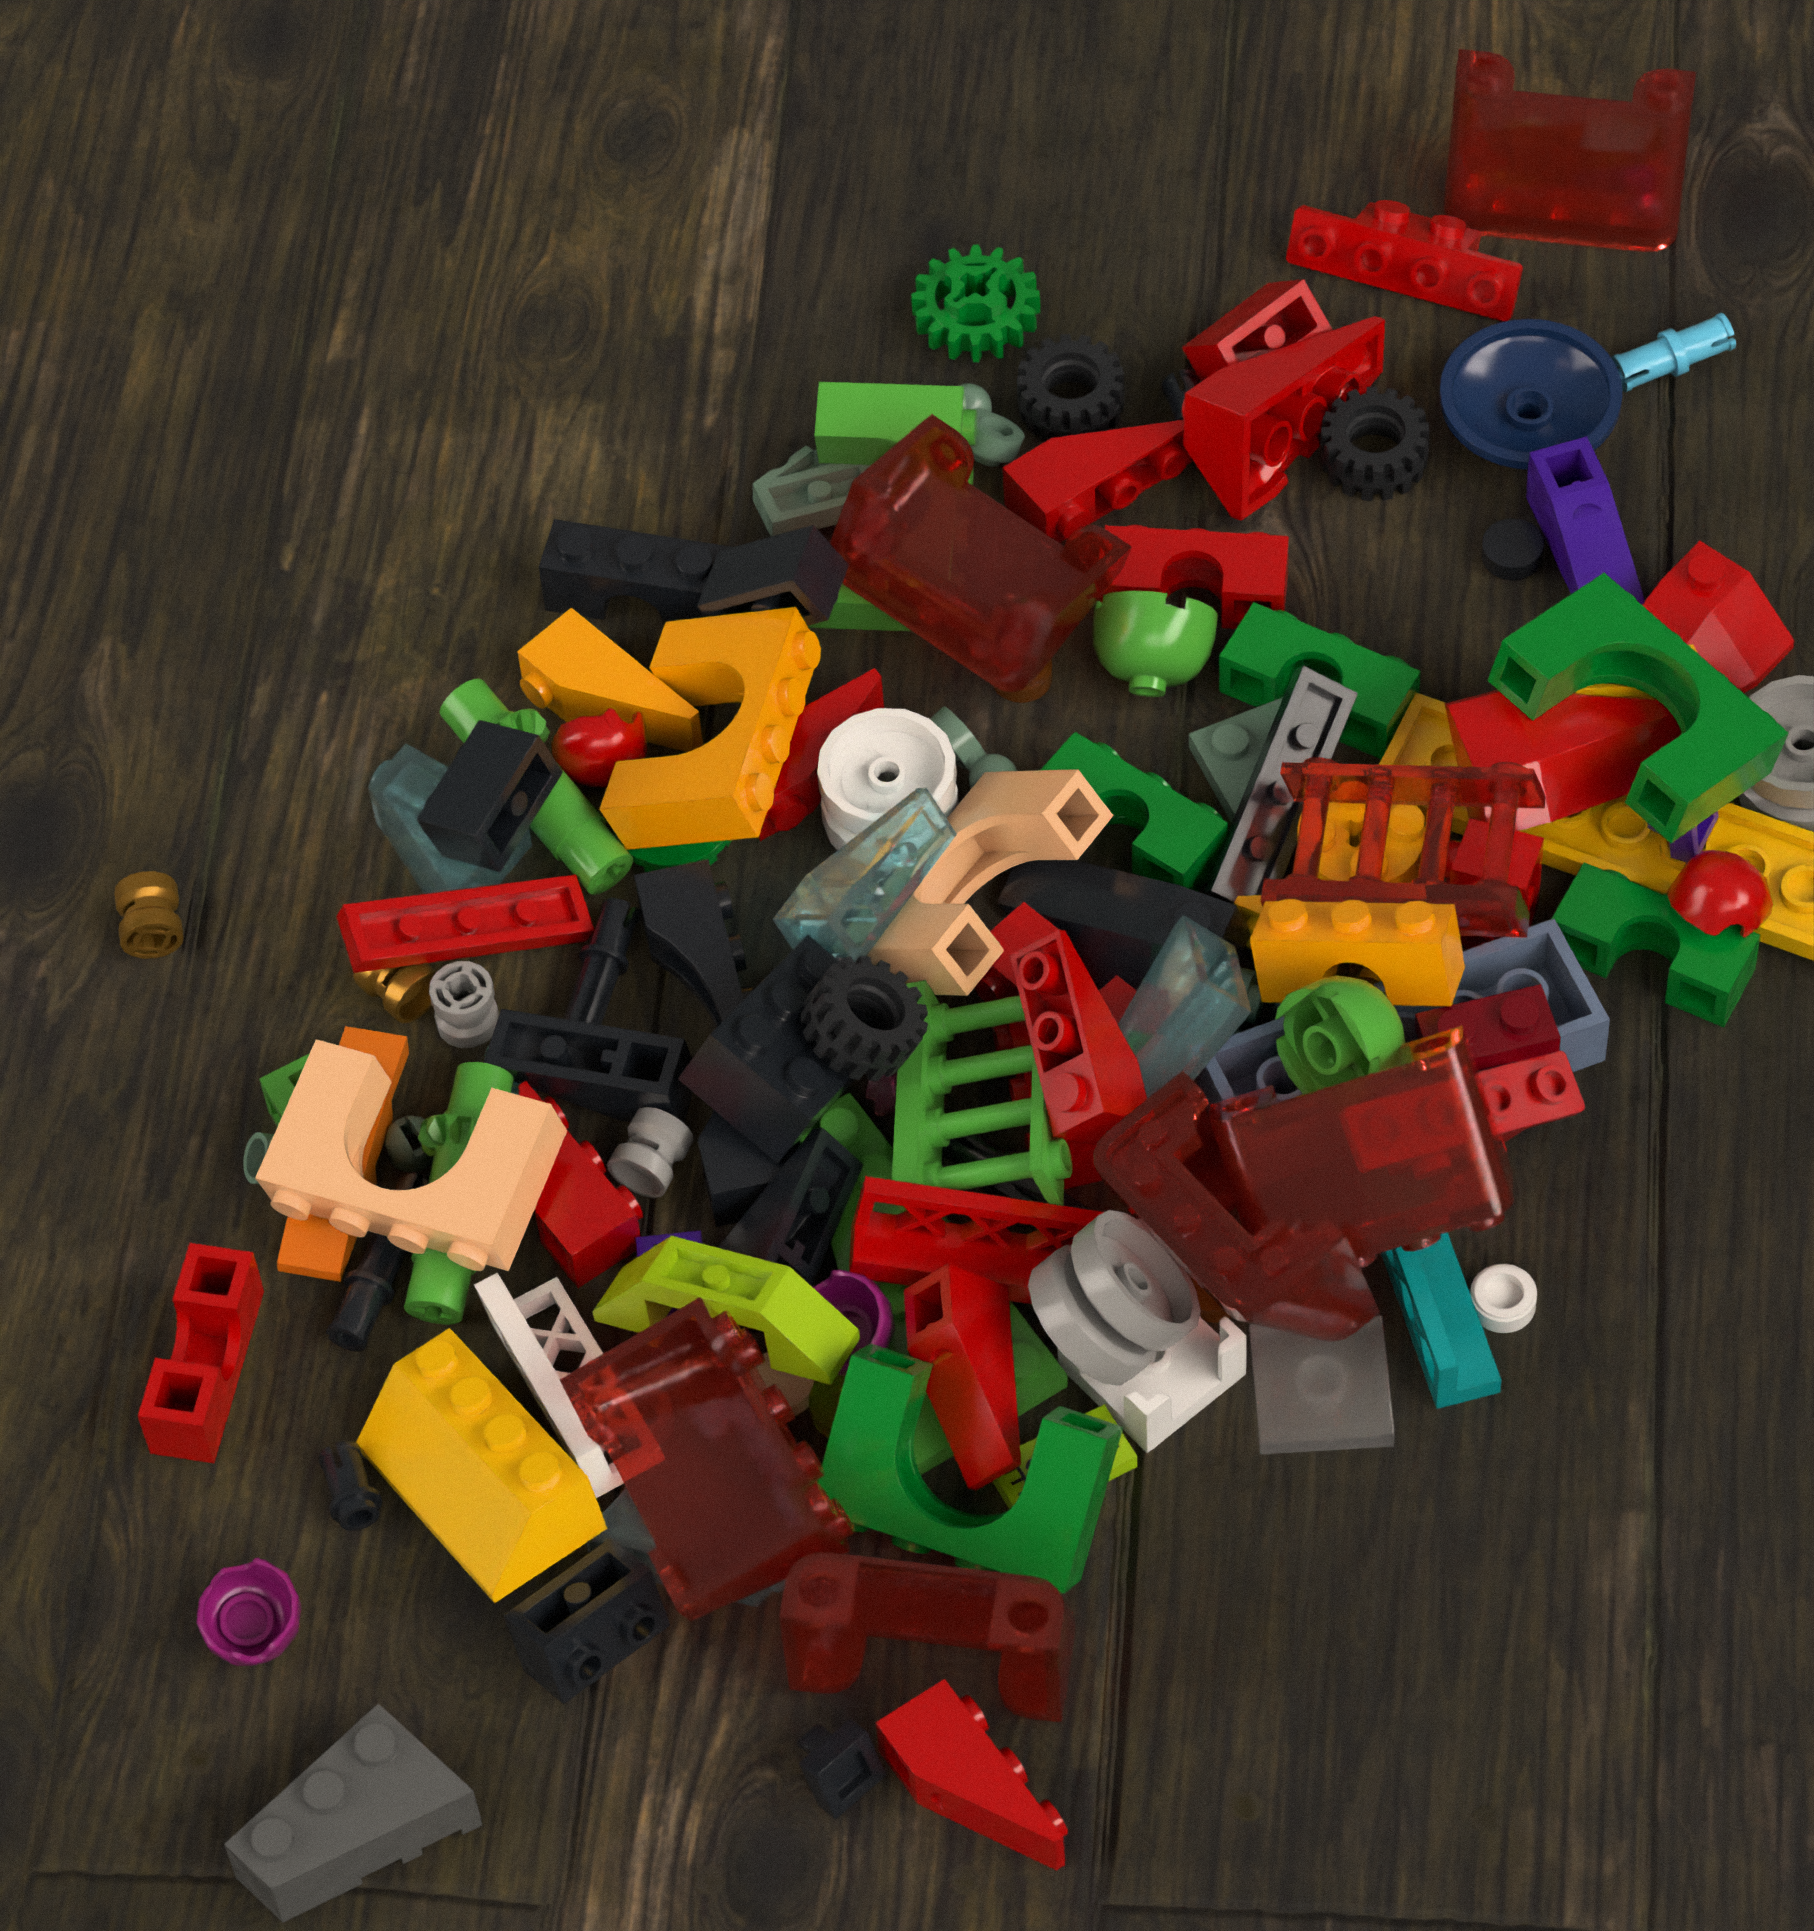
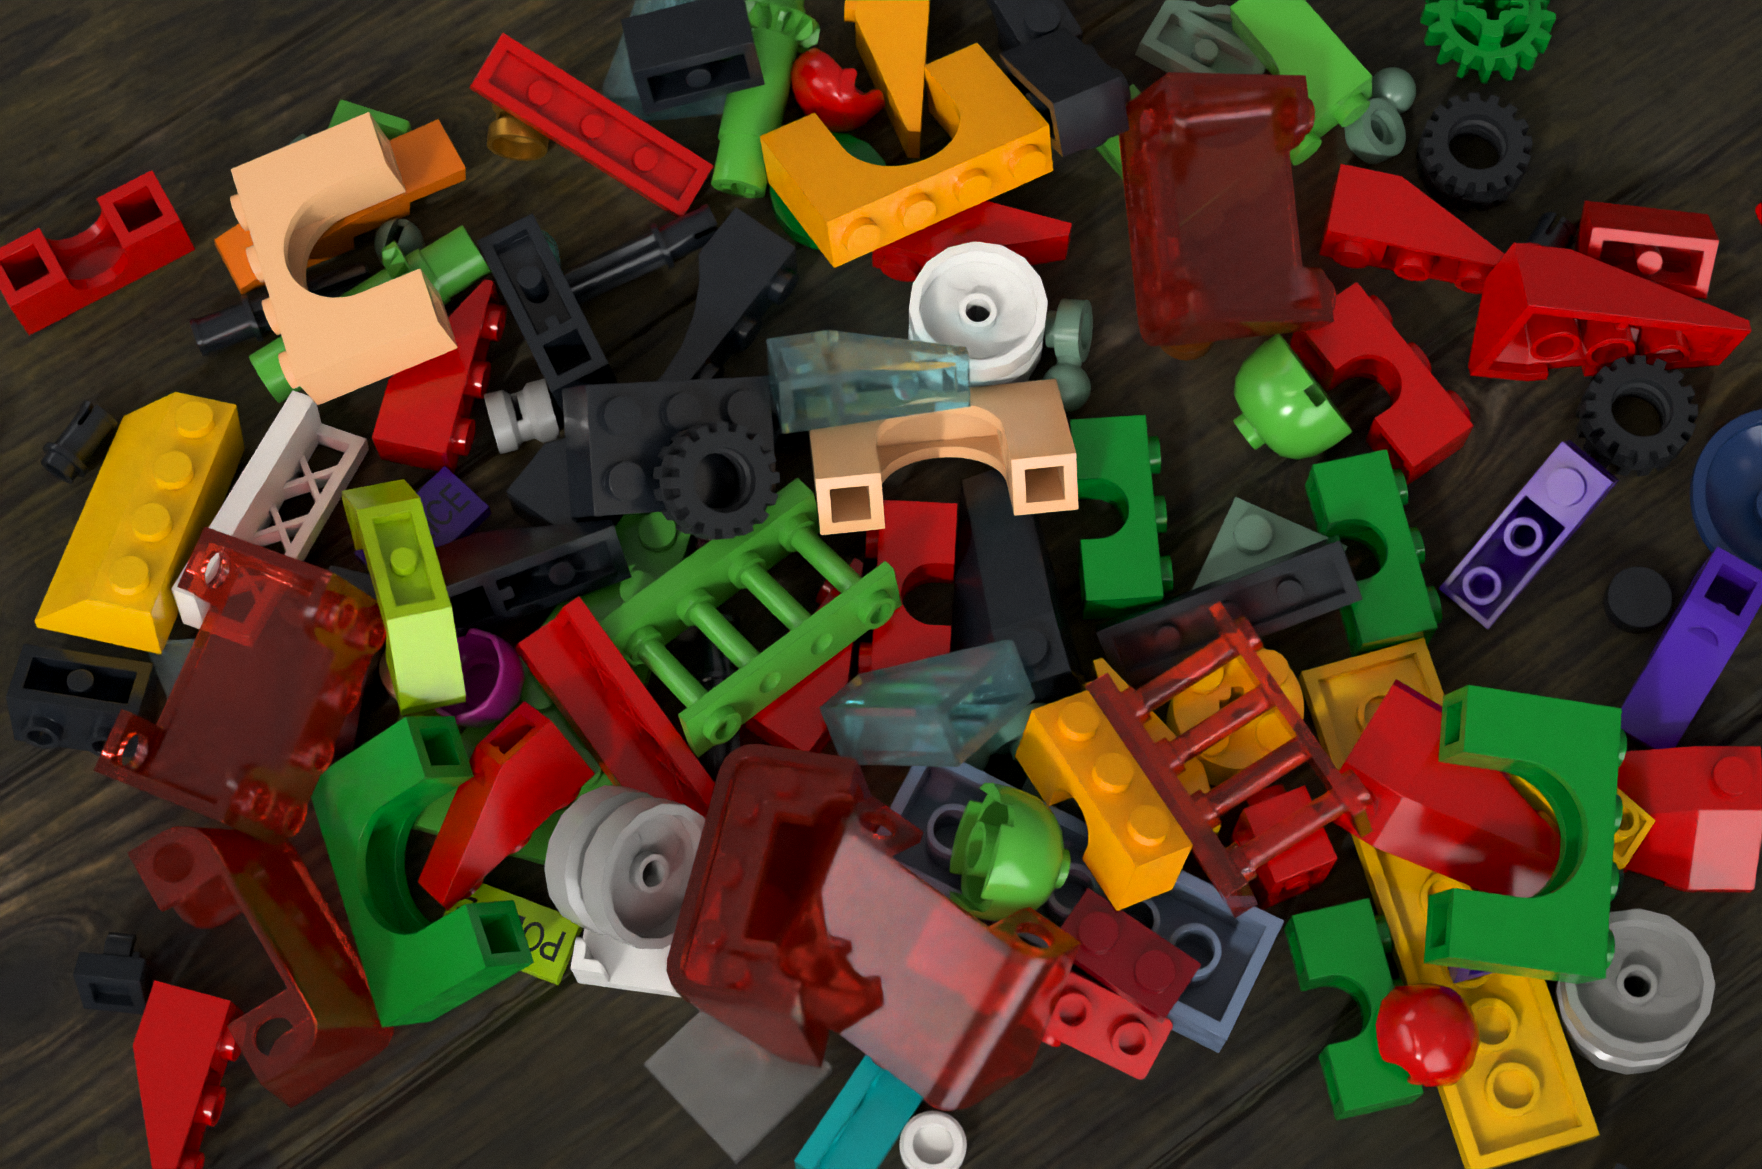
camera: 45 degrees right, 15 degrees up
light grey wheel [429,961,499,1048] -> none
red slope [1010,929,1153,1146] -> none
none -> dark purple slope [1439,440,1620,629]

